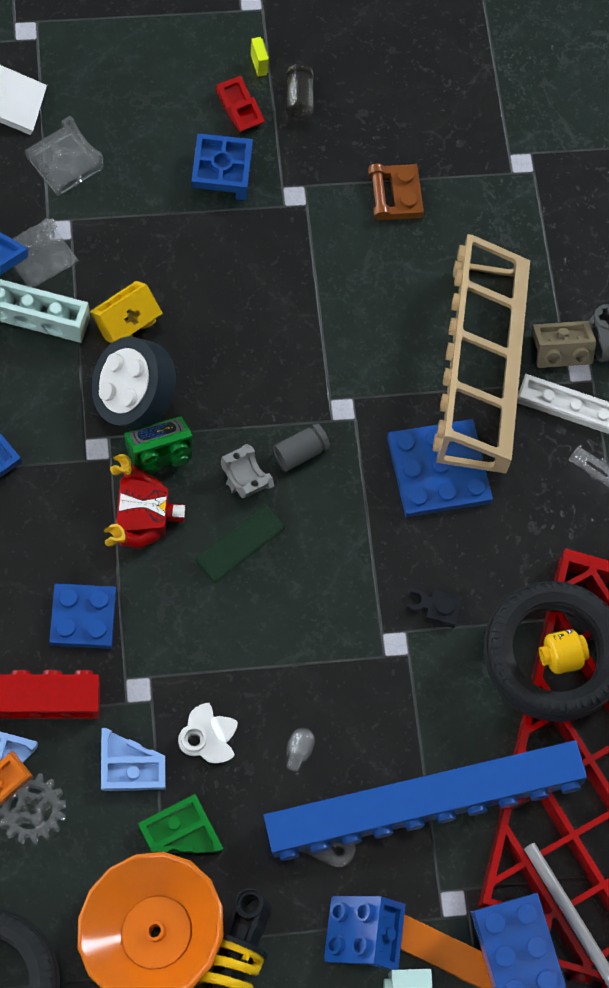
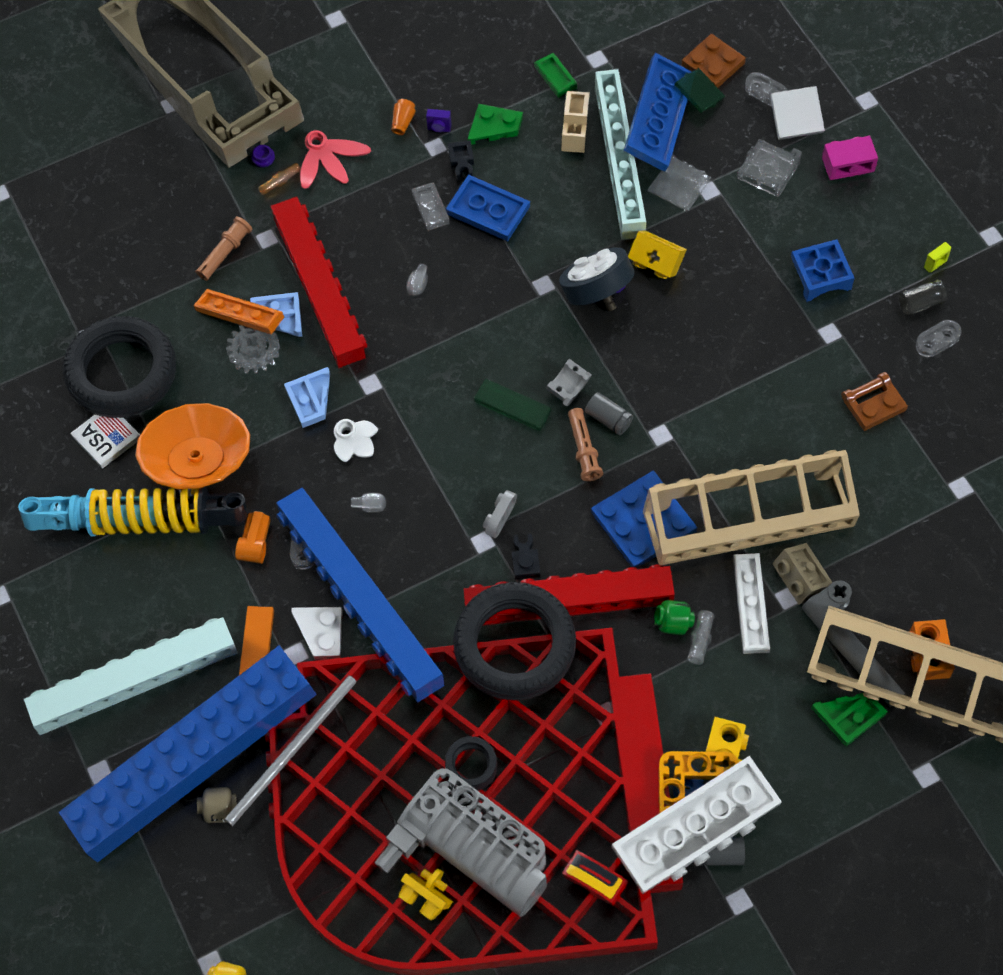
camera: 80 degrees right, 5 degrees down
blue plate [49,584,116,649] -> none
red torso [104,454,186,549] -> none
green slope [124,416,192,475] -> none
green wing [138,794,223,854] -> none
red slope [215,76,265,133] -> none
blue bracket [324,896,406,970] -> none
yellow head [539,629,589,674] -> none
none -> orange piece [235,511,271,564]
none -> white wing [292,607,342,660]
none -> clear cylinder [406,264,428,296]
none -> red brick [463,565,675,625]
none -> light grey plate [483,490,517,538]
none -> nougat pin [568,408,603,481]
none -> green head [654,600,695,635]
none -> dark pink brick [822,136,878,180]
none -> clear plate [915,320,961,357]

